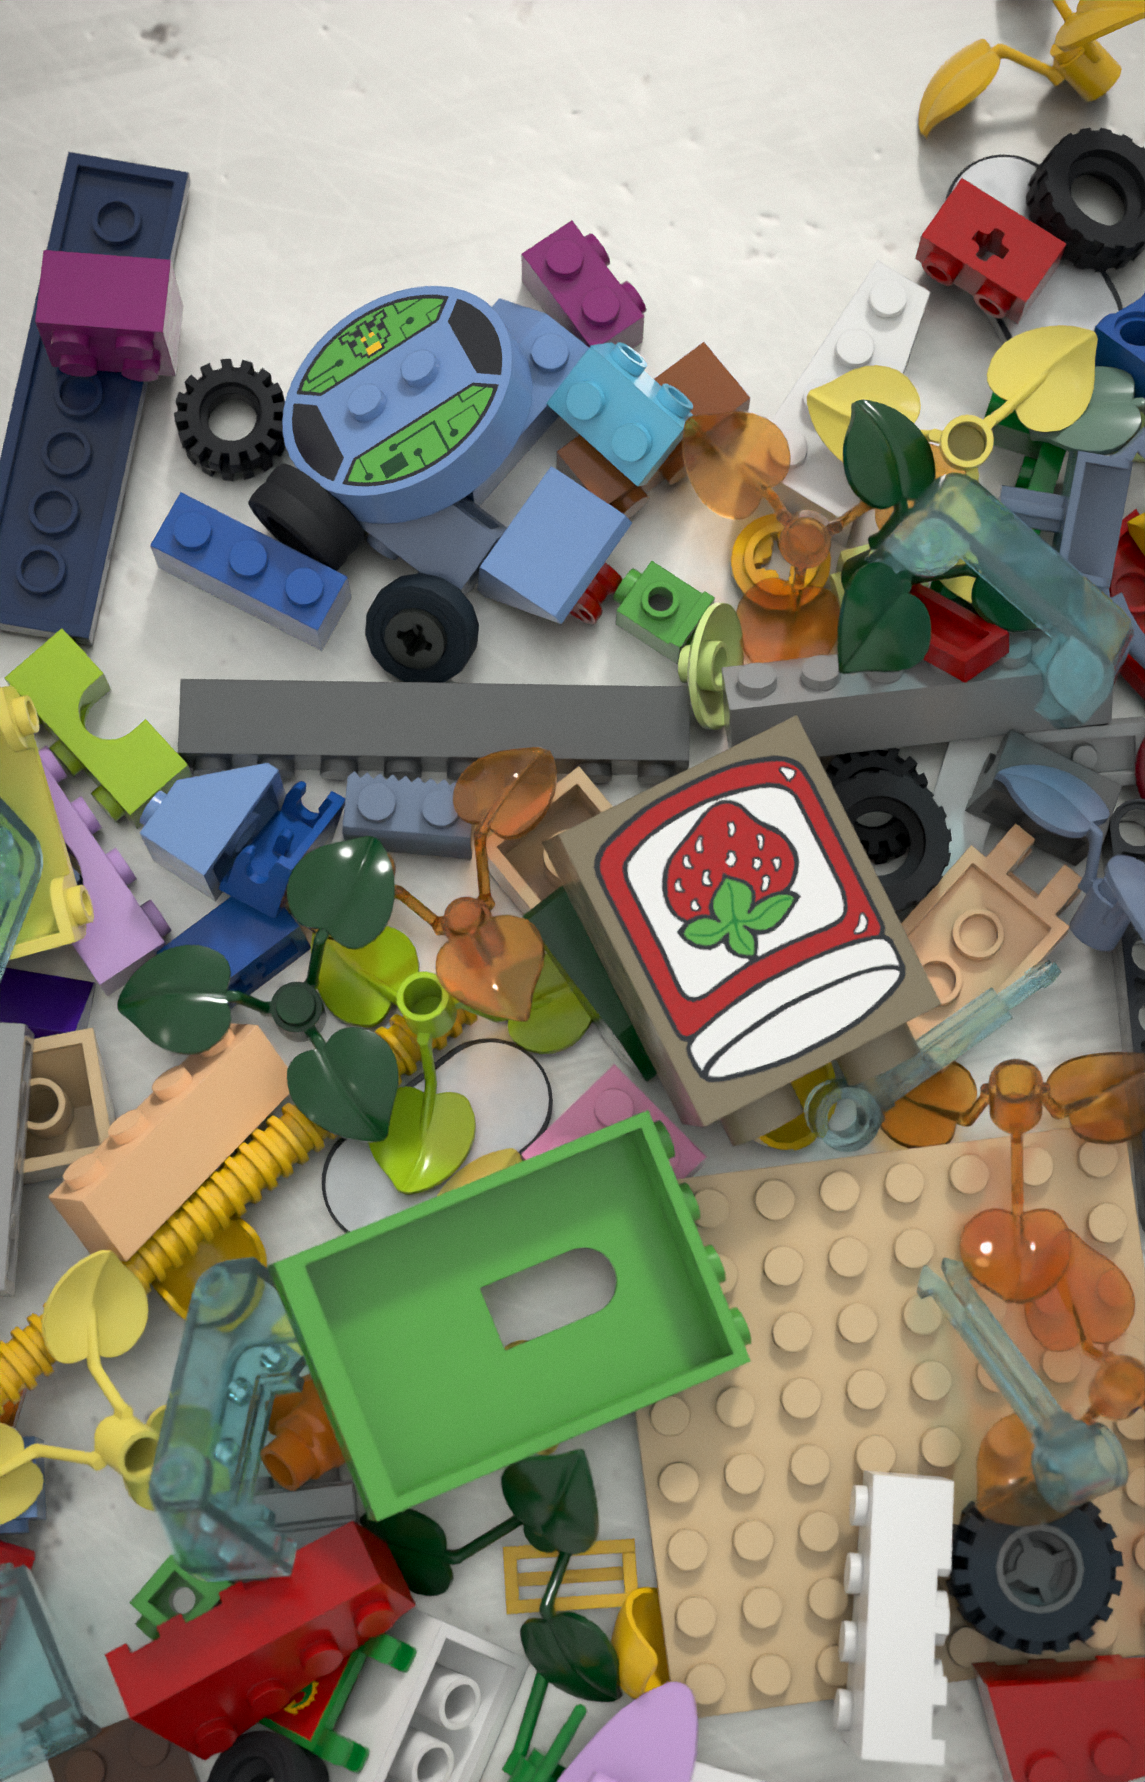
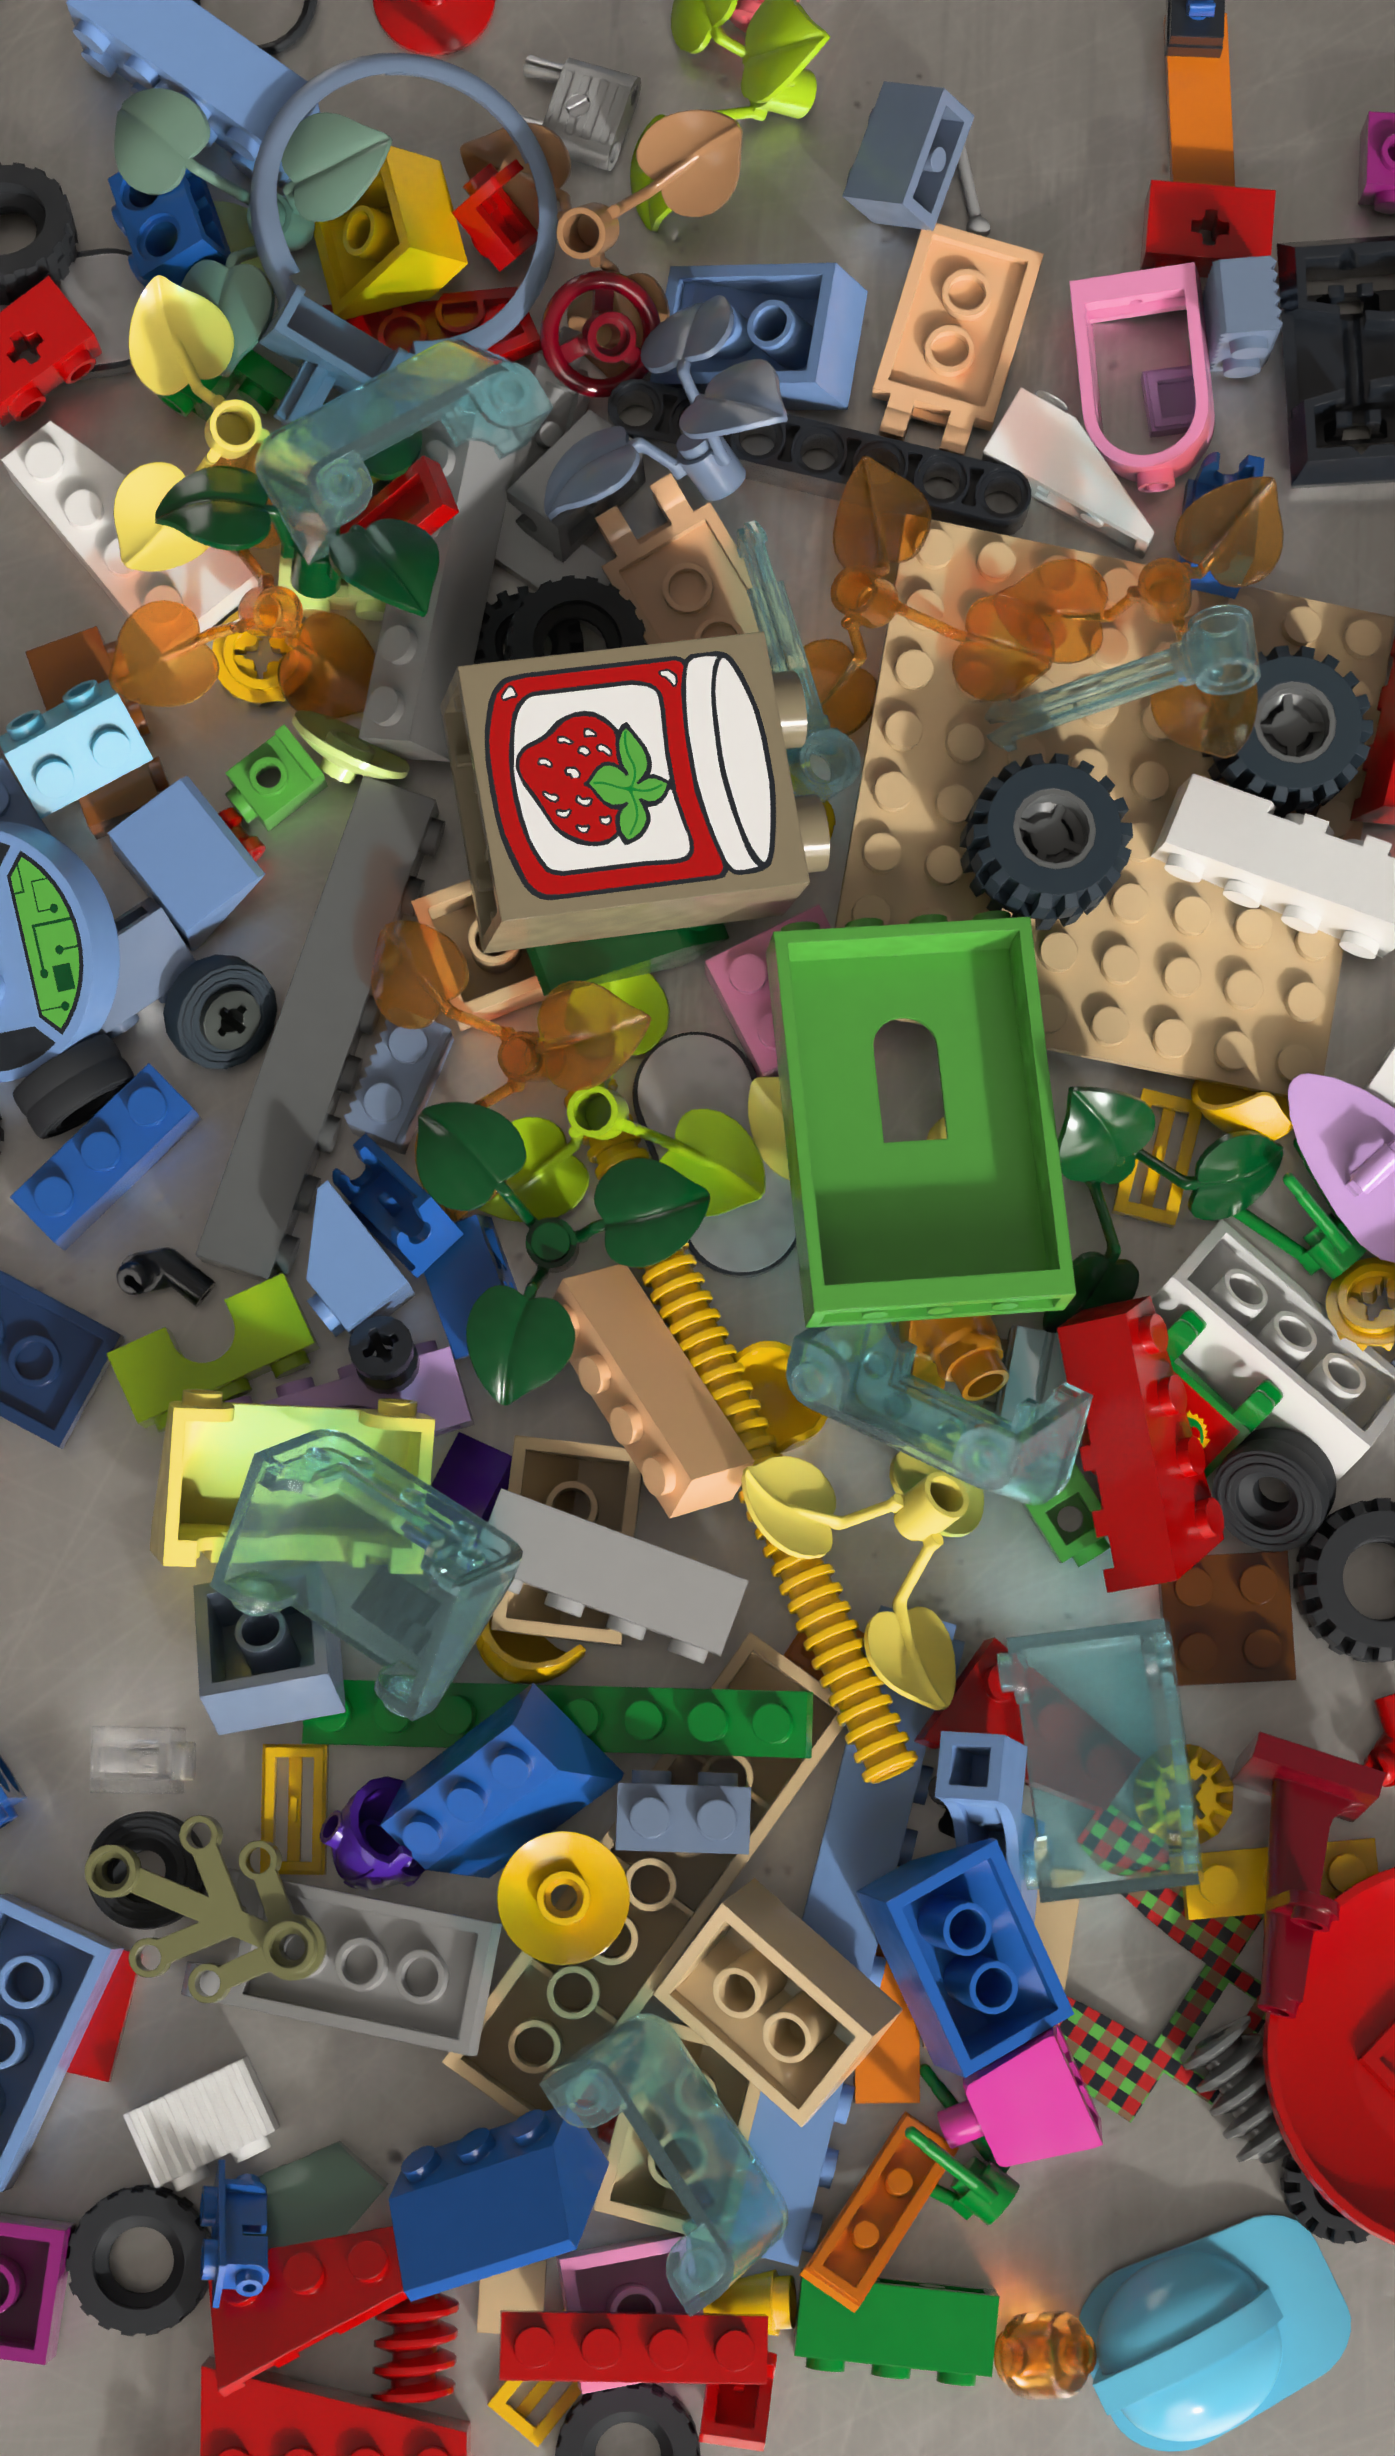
camera: 70 degrees left, 5 degrees up
none -> black arm [116,1247,216,1307]
none -> black wheel [348,1316,420,1394]
none -> black wheel [959,753,1133,930]

